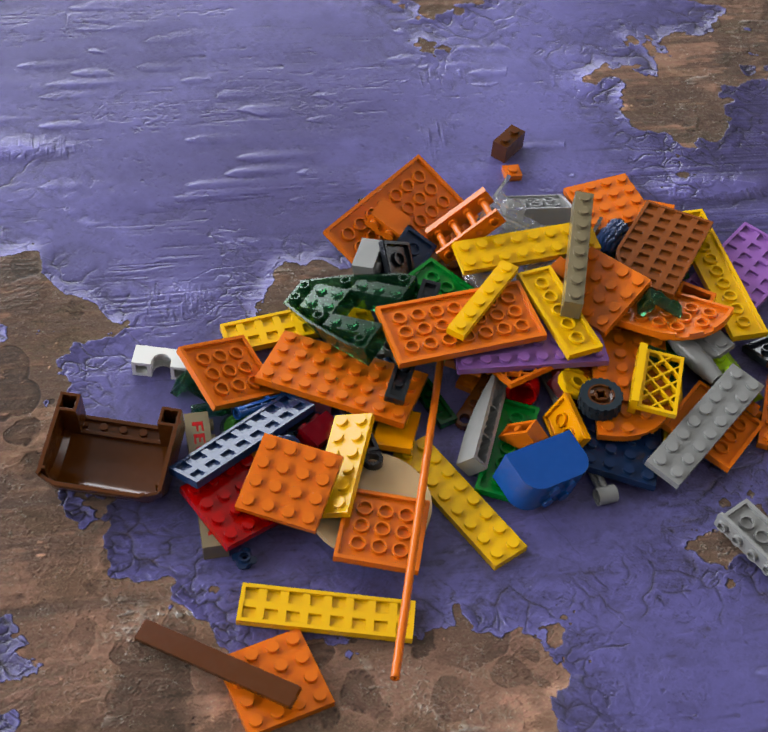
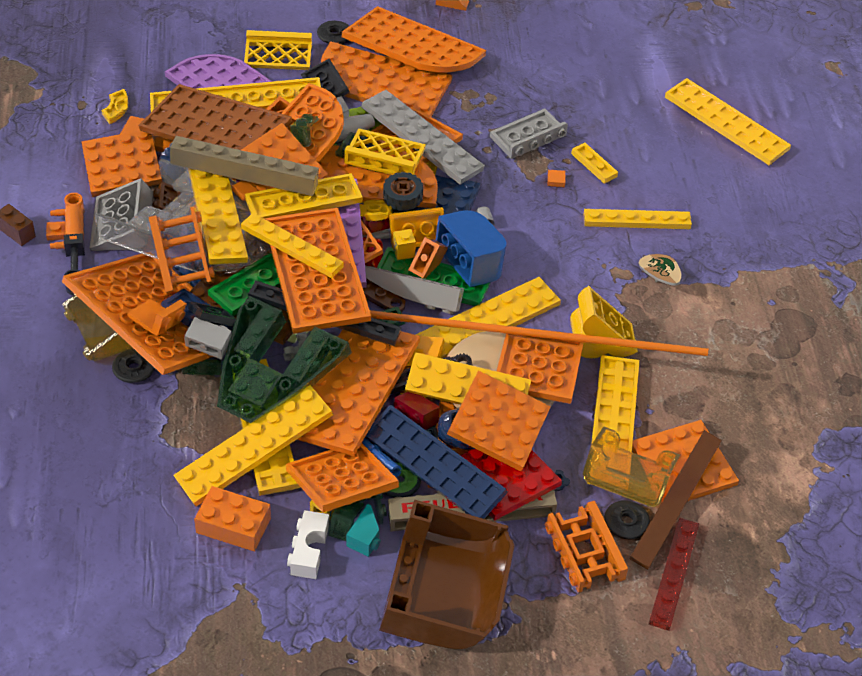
camera: 85 degrees left, 0 degrees up
none -> orange piece [50,193,85,296]
none -> yellow tile [101,89,128,124]
none -> yellow plate [174,385,333,507]
none -> orange brick [194,486,271,552]
none -> teal slope [346,504,381,557]
none -> yellow brick [393,229,416,260]
none -> orange fence [545,501,628,593]
none -> orange tile [547,170,565,187]
none -> yellow brick [570,286,638,358]
none -> yellow plate [571,143,618,184]
none -> yellow plate [583,209,692,229]
none -> clear yellow windscreen [583,426,680,507]
none -> black wheel [604,500,650,539]
none -> shield [639,254,682,286]
none -> clear red plate [648,518,699,631]

